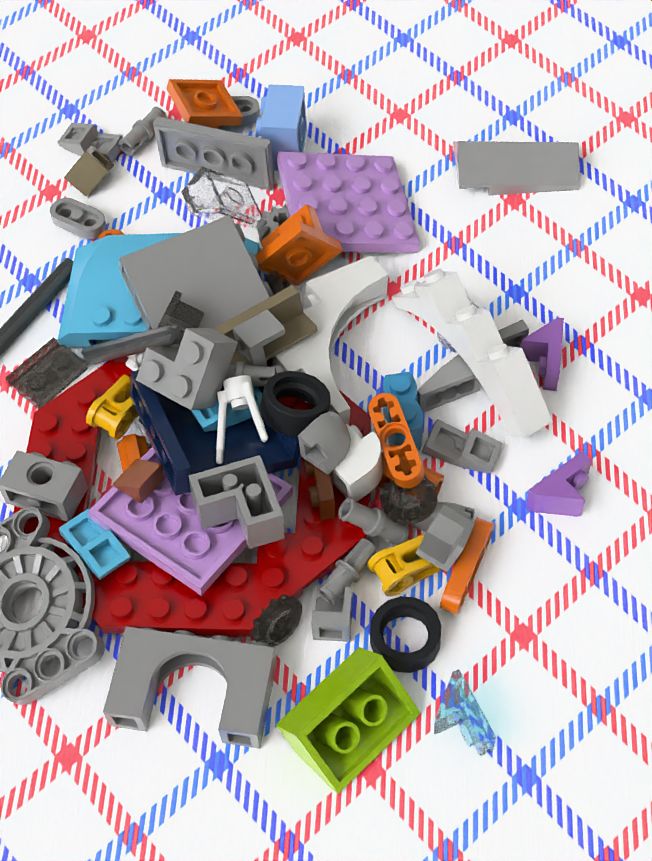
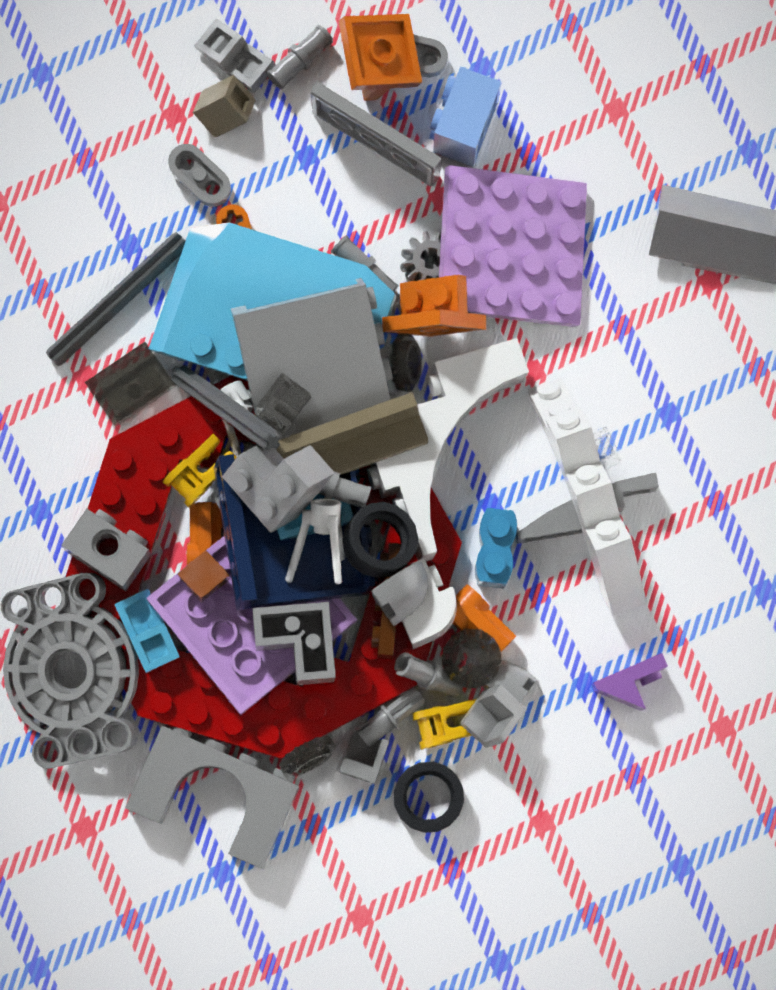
camera: 10 degrees right, 25 degrees up
clear slope [181,166,262,228] -> none
light grey panel [232,309,285,366] -> none
lime slope [275,647,421,794] -> none
orange beam [368,393,424,488] -> none
light grey slope [422,419,503,474] -> none
clear light blue slope [434,669,496,757] -> none
orange beam [439,517,495,615] -> none
medium lavender slope [520,317,564,391] -> none

